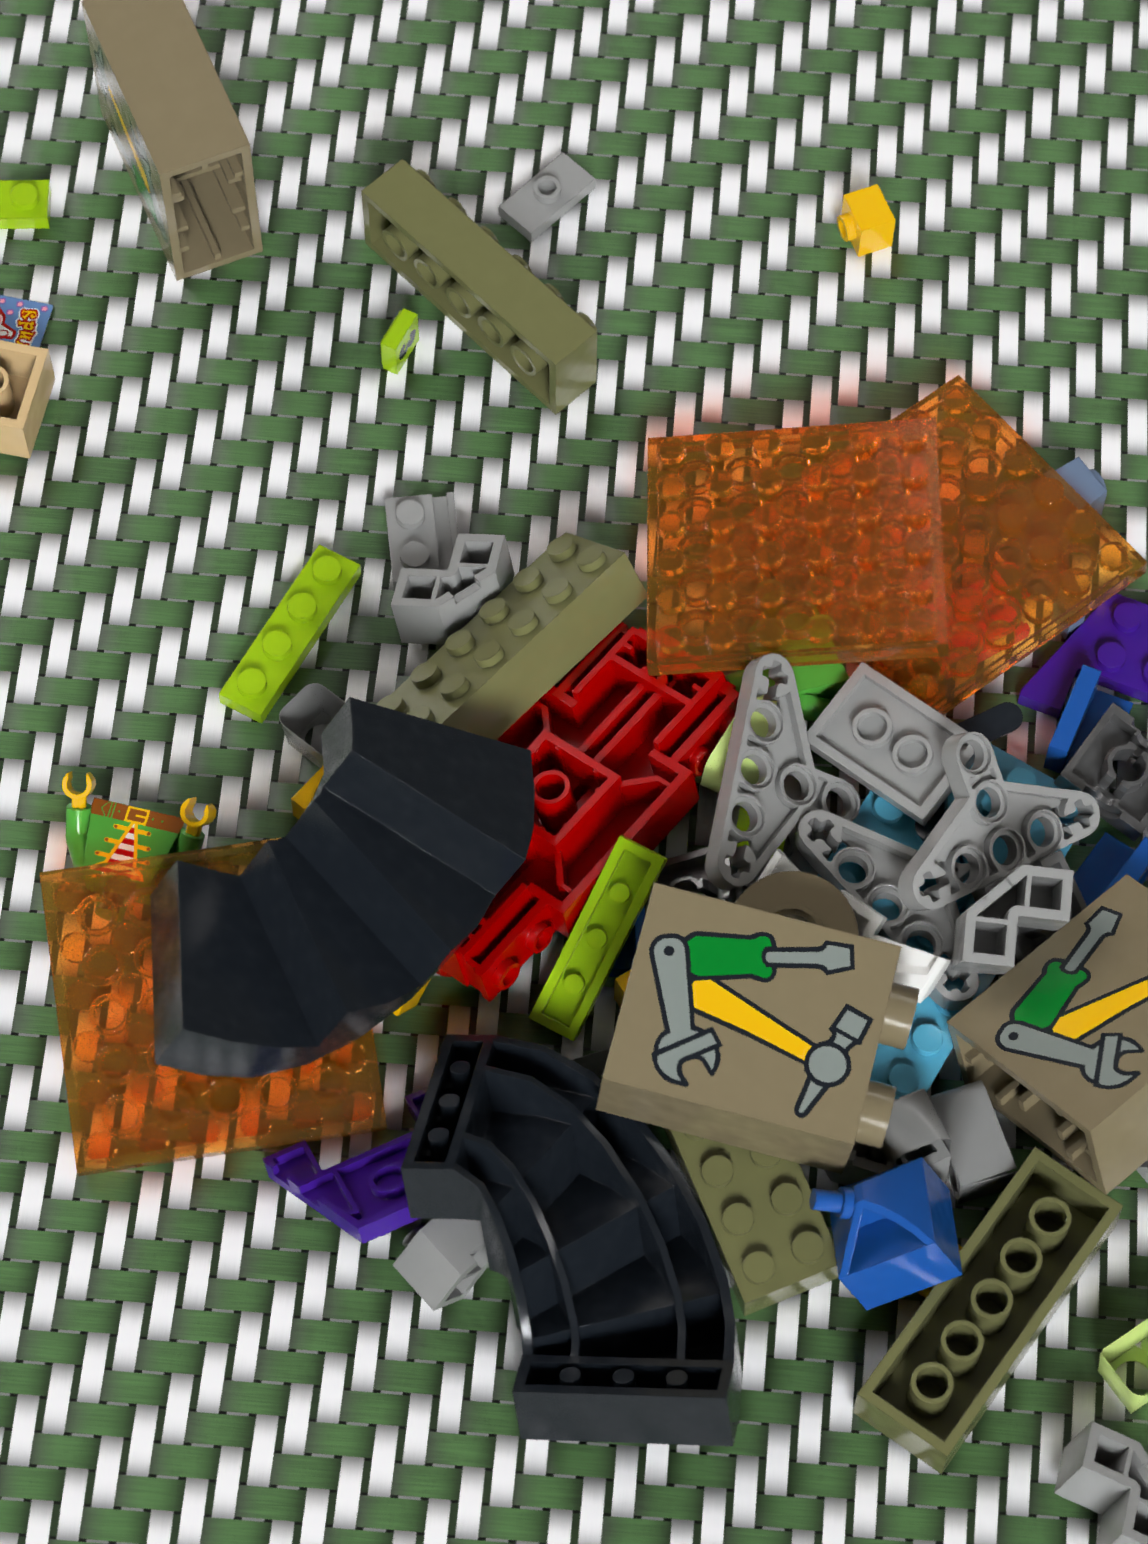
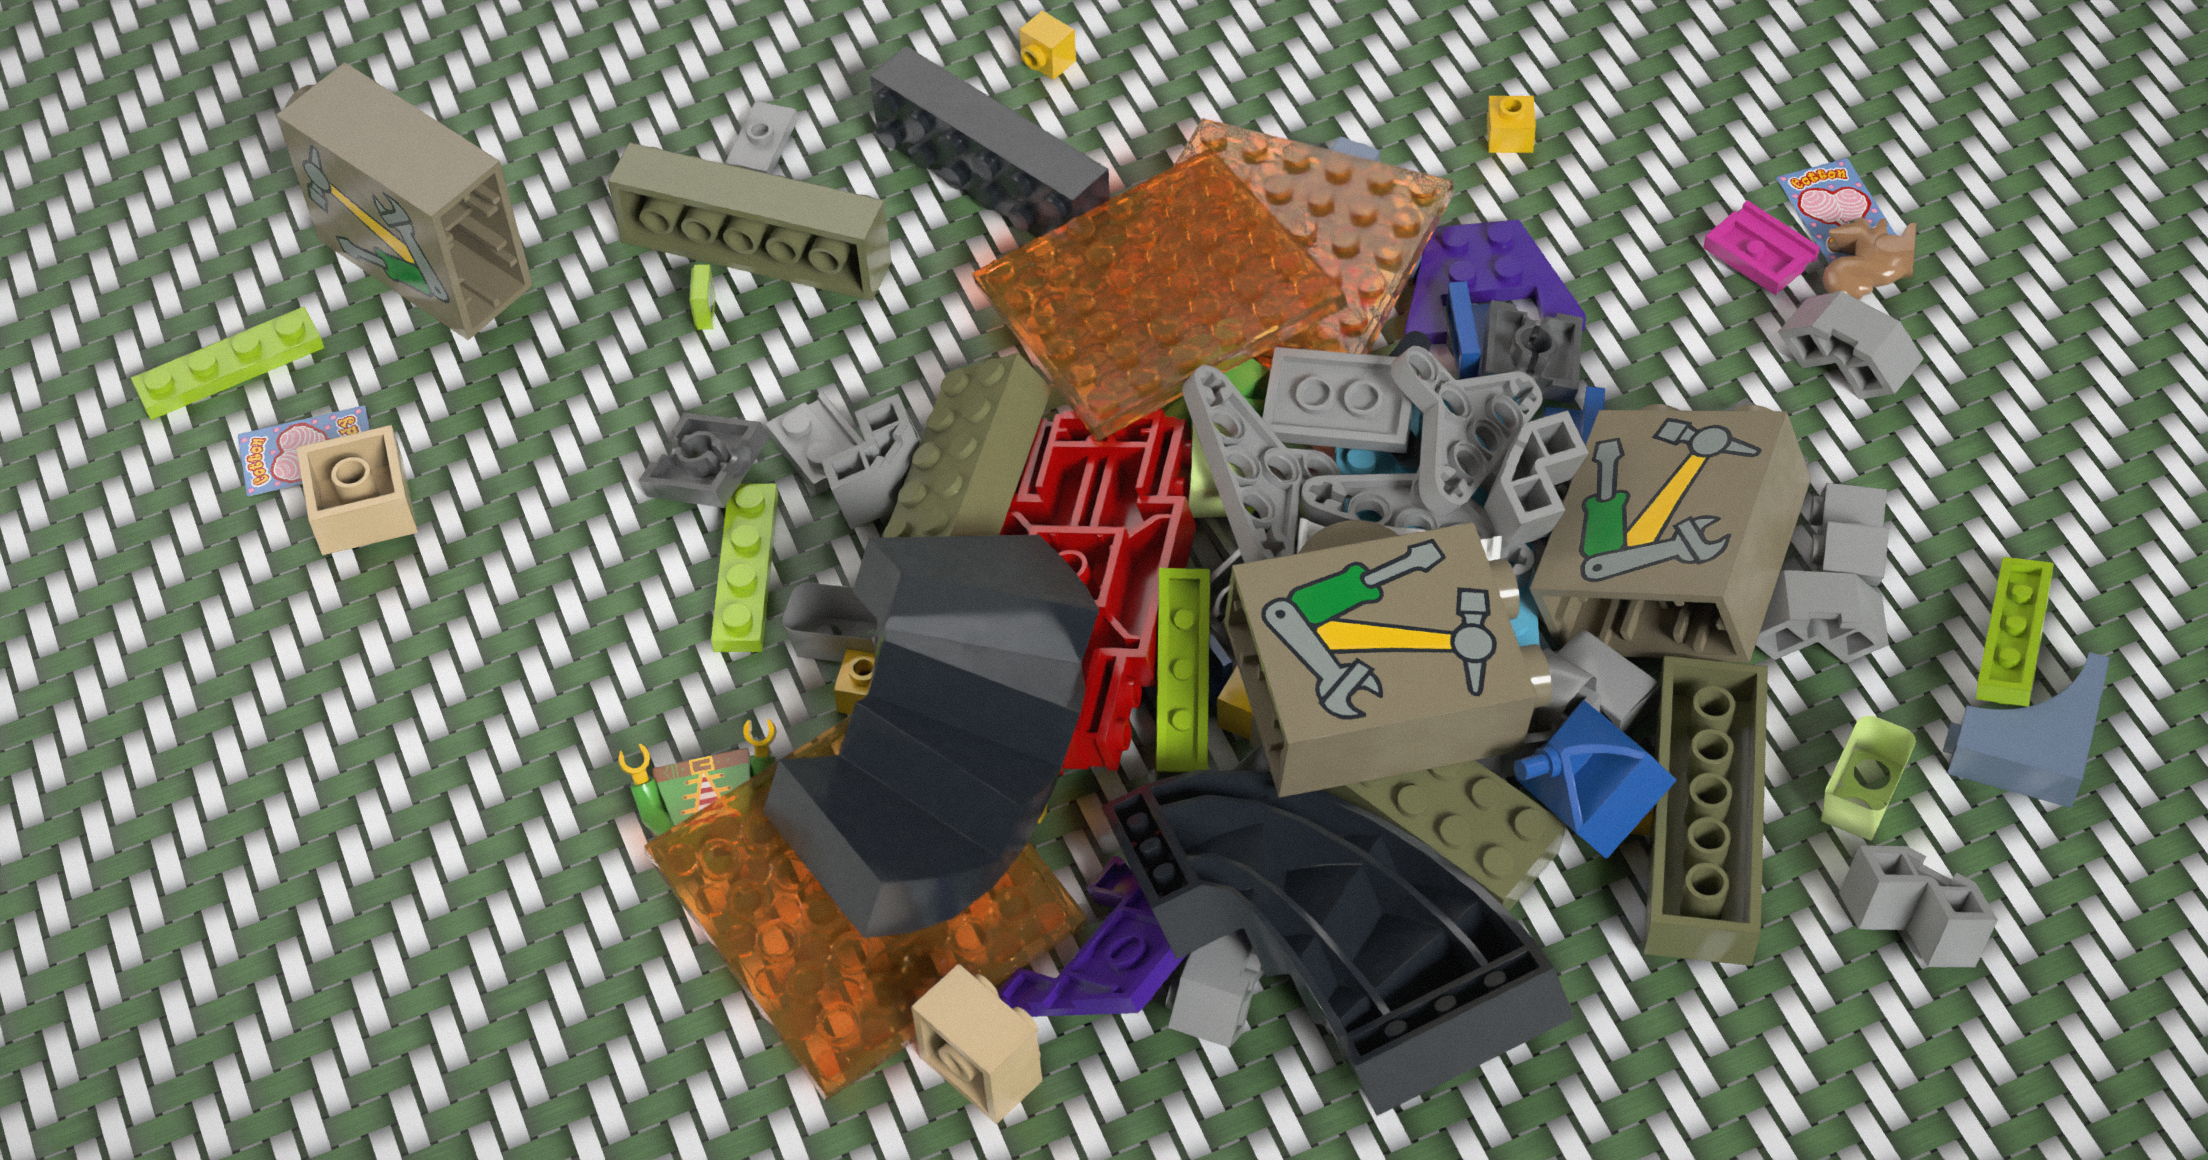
camera: 25 degrees left, 10 degrees down
none -> flat silver brick [638,413,769,508]
none -> black brick [870,46,1111,262]
none -> tan brick [912,964,1042,1125]

